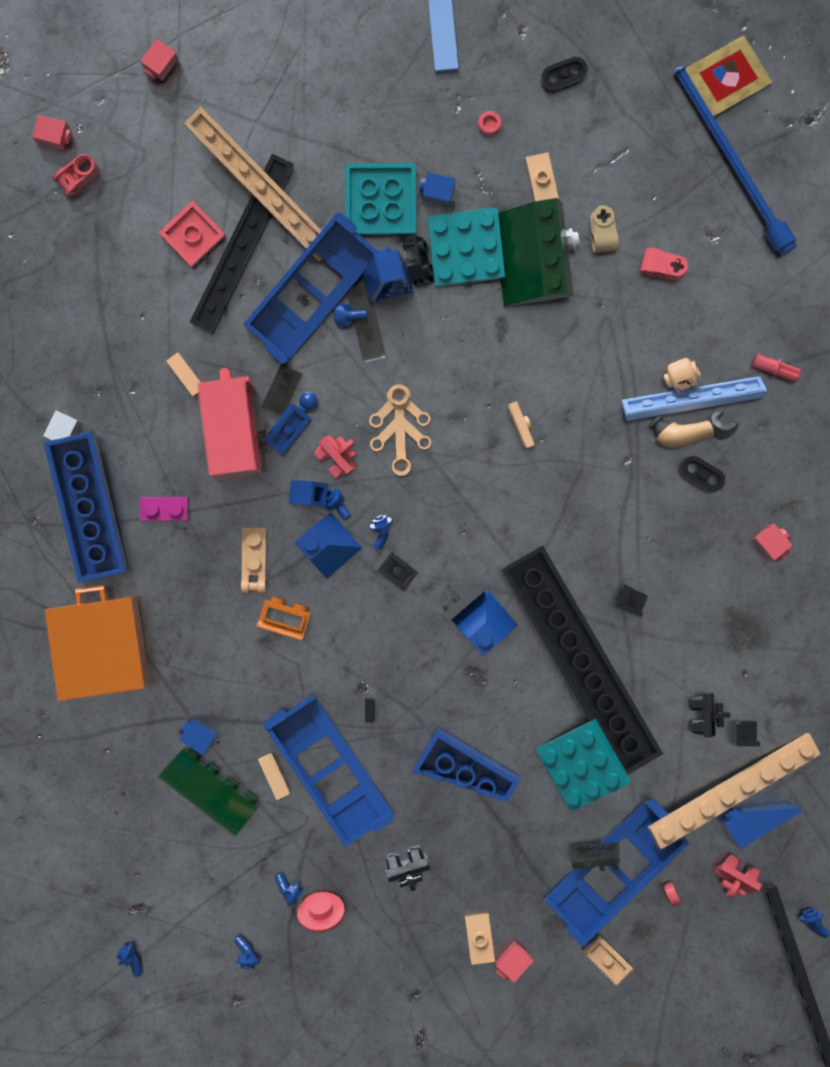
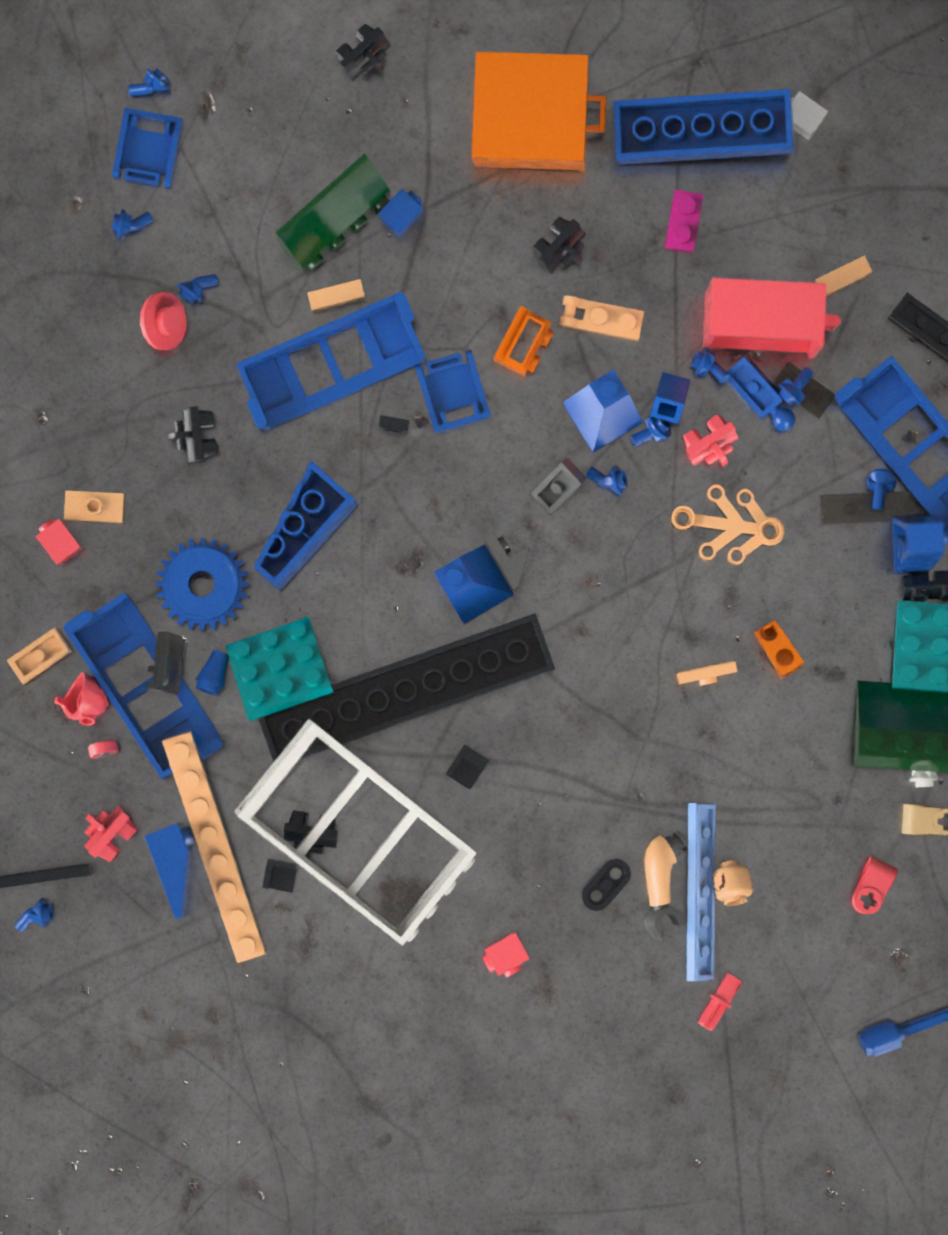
camera: 110 degrees right, 0 degrees up
none -> coral helmet [54,672,109,725]
none -> blue container [112,108,183,188]
none -> blue gear [155,538,250,631]
none -> blue cone [195,650,229,696]
none -> white window [234,719,476,946]
none -> black hips [335,24,391,80]
none -> blue container [415,350,491,434]
none -> black hips [532,217,586,274]
none -> blue plate [691,347,730,383]
none -> orange leg [754,620,805,680]
none -> blue plate [778,367,813,405]

